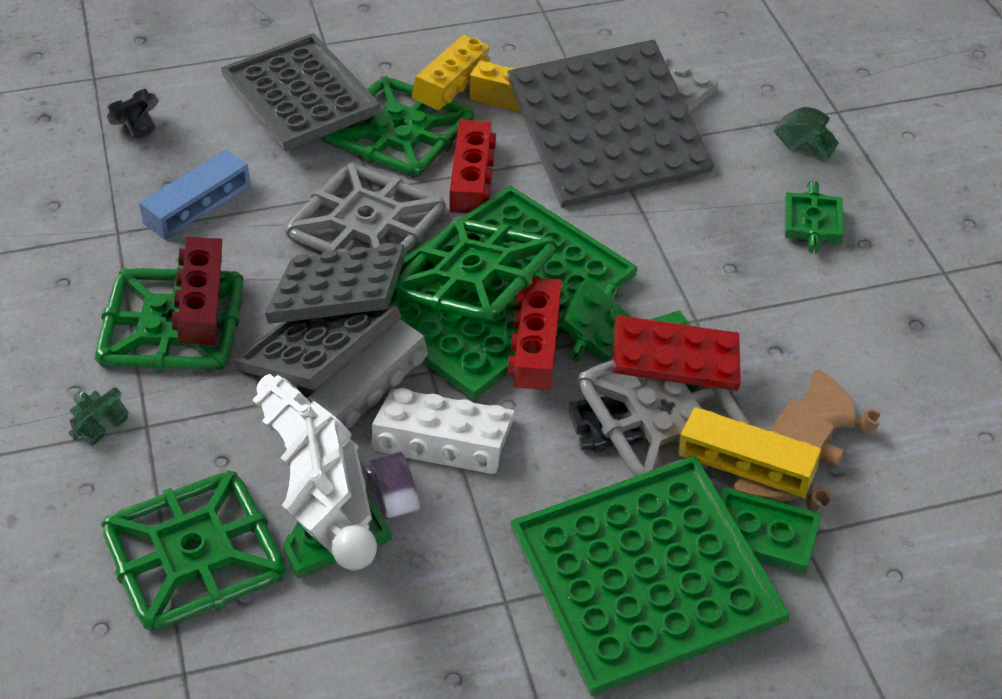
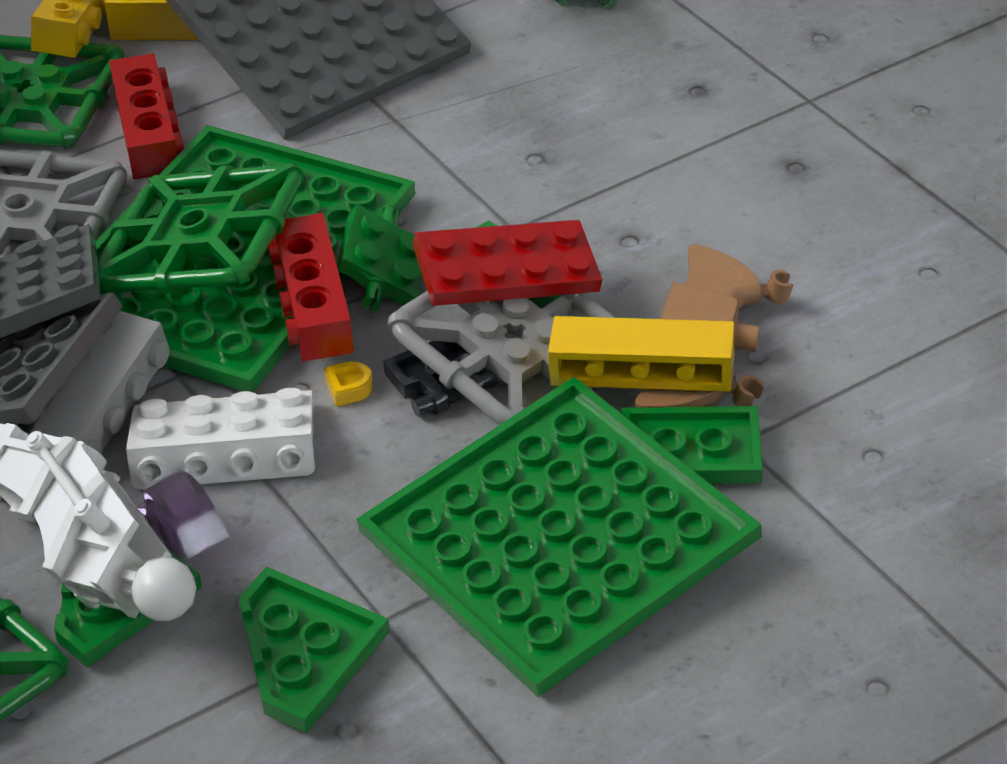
camera: 15 degrees left, 5 degrees down
green plate [785,181,844,254] -> none
none -> green plate [238,566,390,733]
none -> yellow tile [323,361,374,407]

